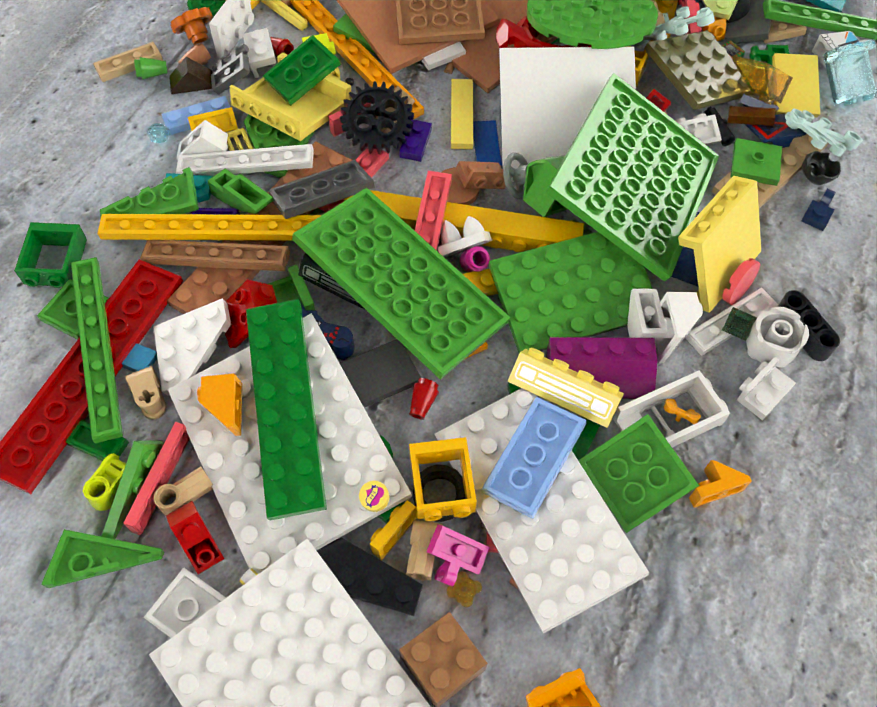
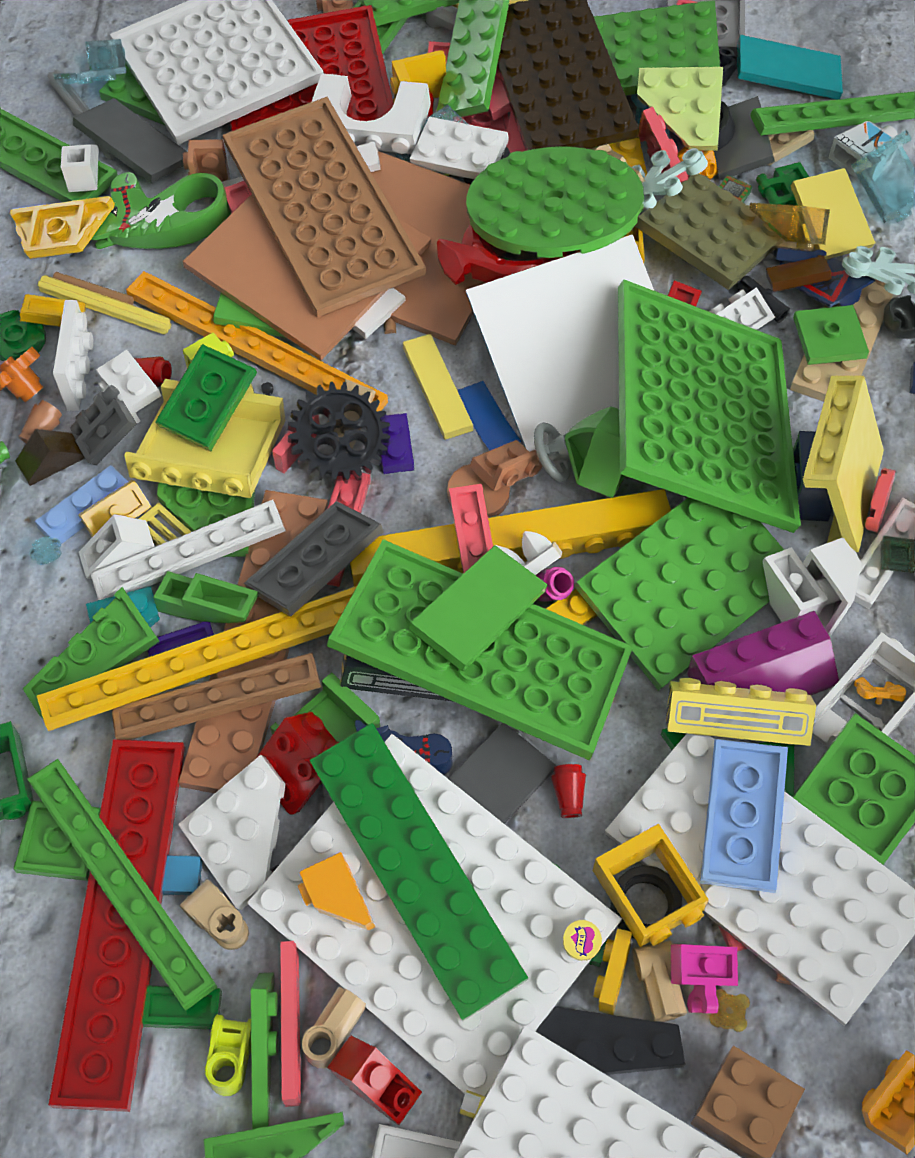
camera: 20 degrees left, 0 degrees up
none -> bright green tile [409,545,548,672]

